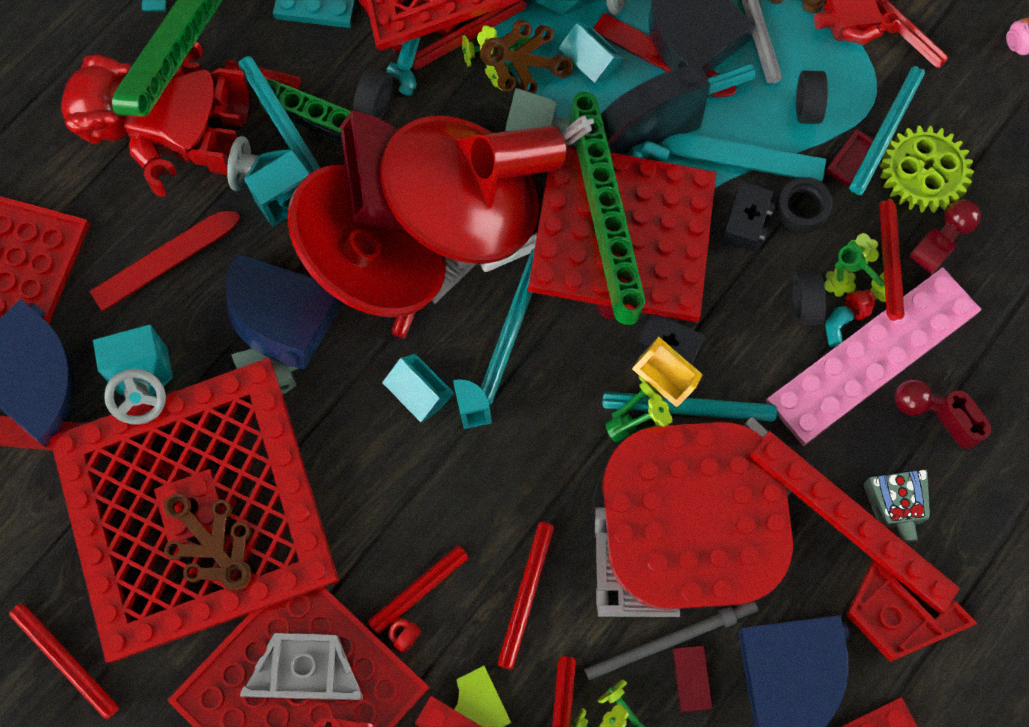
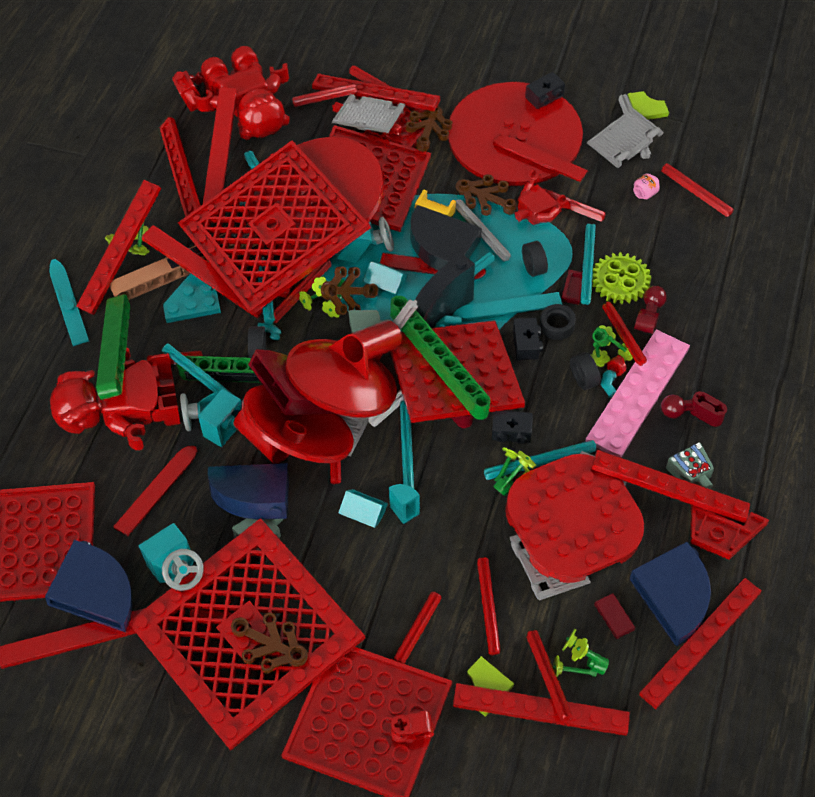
camera: 25 degrees left, 15 degrees down
red axle [9,604,119,719] -> none
light grey wing [240,633,363,700] -> none
red tile [389,618,421,653] -> none
dark grey bar [584,601,758,680] -> none
yellow panel [632,337,703,407] -> none

